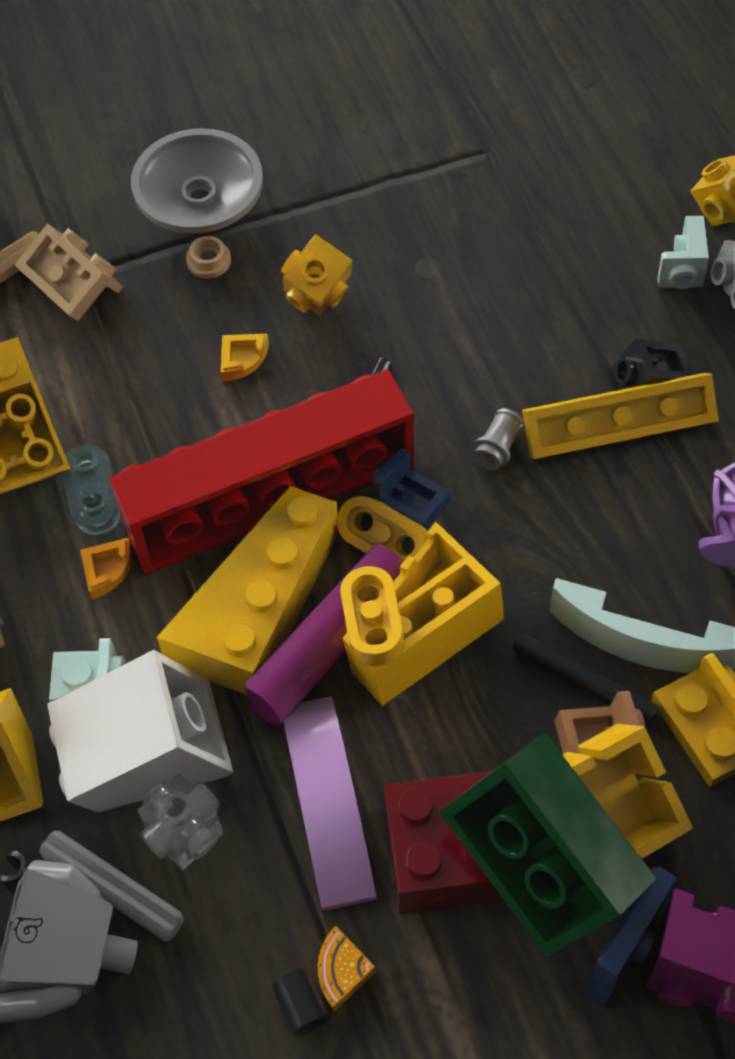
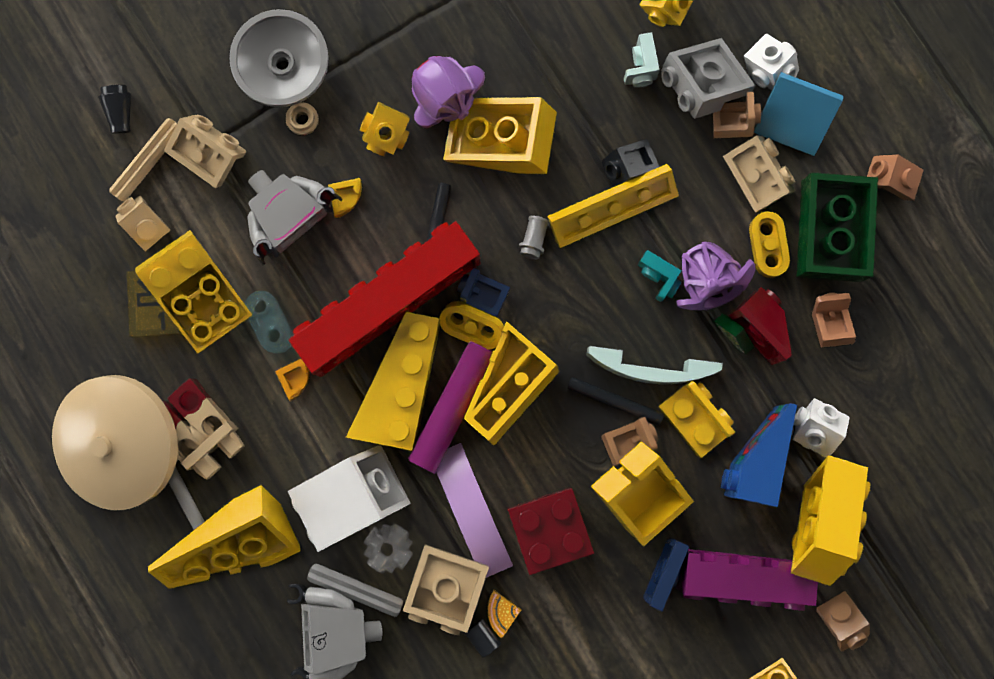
camera: 15 degrees left, 25 degrees up
light aqua bracket [49,638,125,702] -> none
yellow plate [340,566,405,666] -> none
dark green brick [439,732,657,957] -> none
none -> light grey torso [247,170,342,265]
none -> tan plate [403,544,489,635]
none -> medium lavender piece [411,56,485,128]
none -> yellow slope [443,97,557,174]
none -> teal bracket [637,250,682,302]

